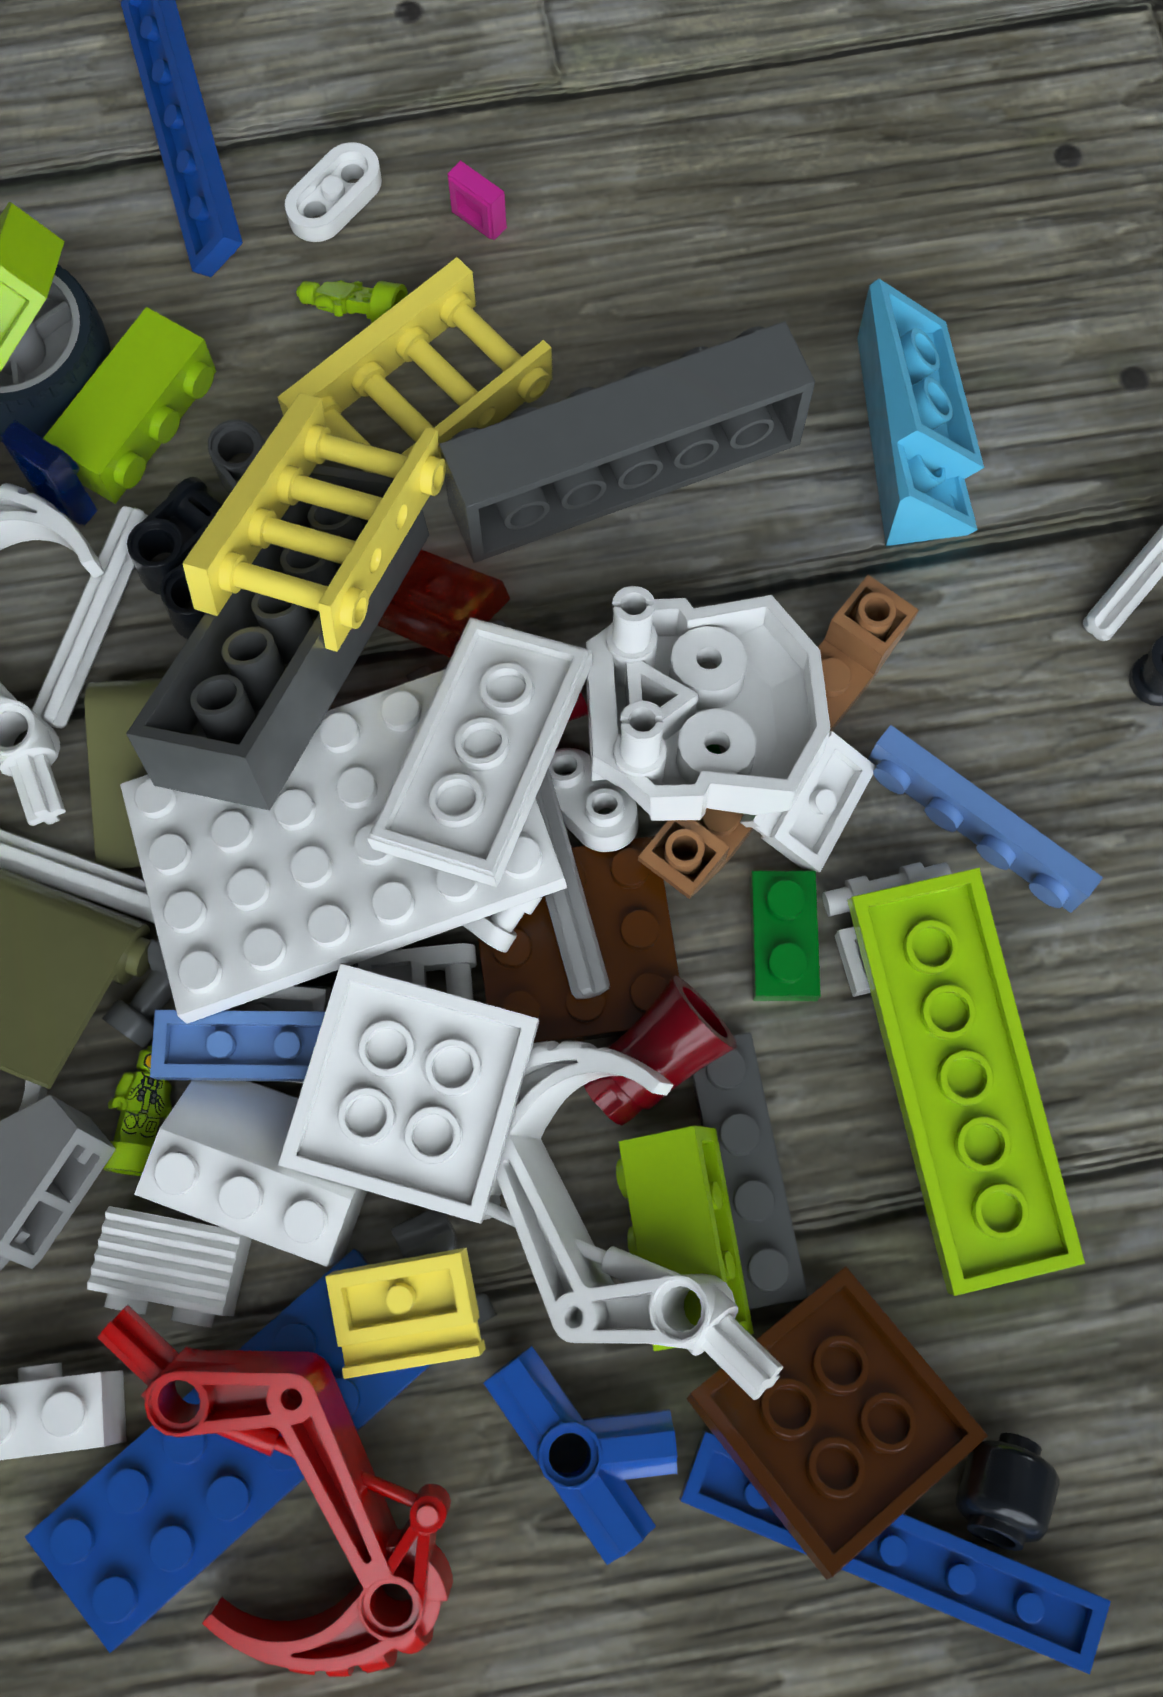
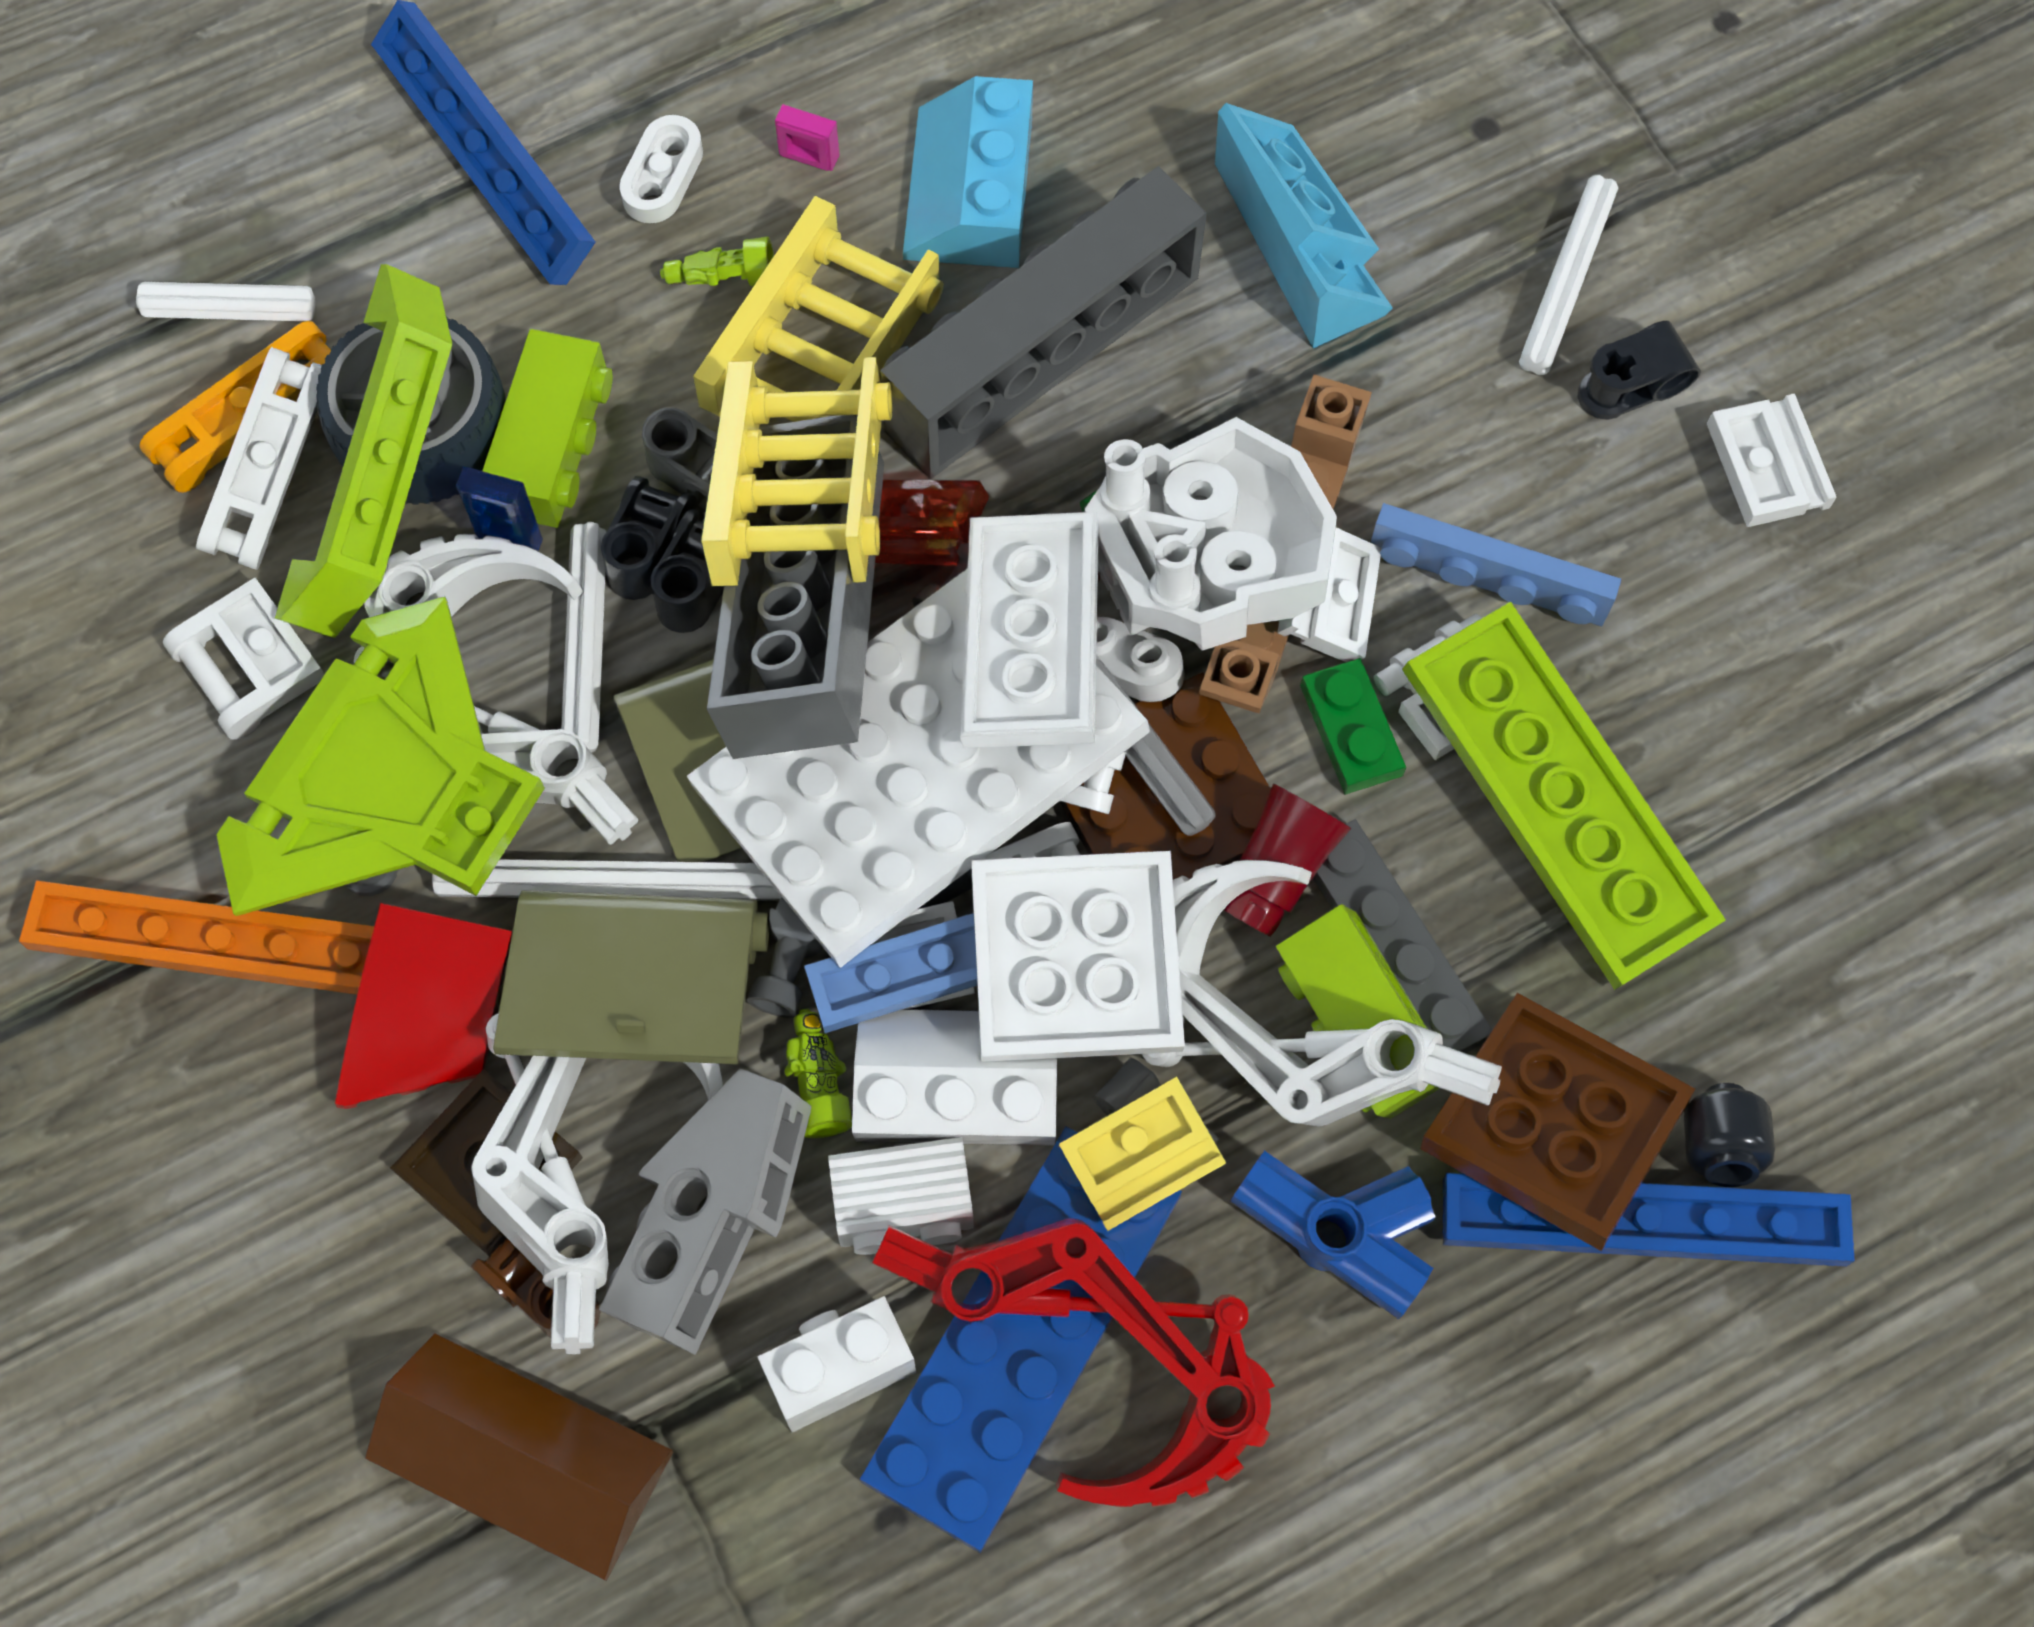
camera: 20 degrees left, 5 degrees down
none -> medium azure slope [903,76,1033,268]

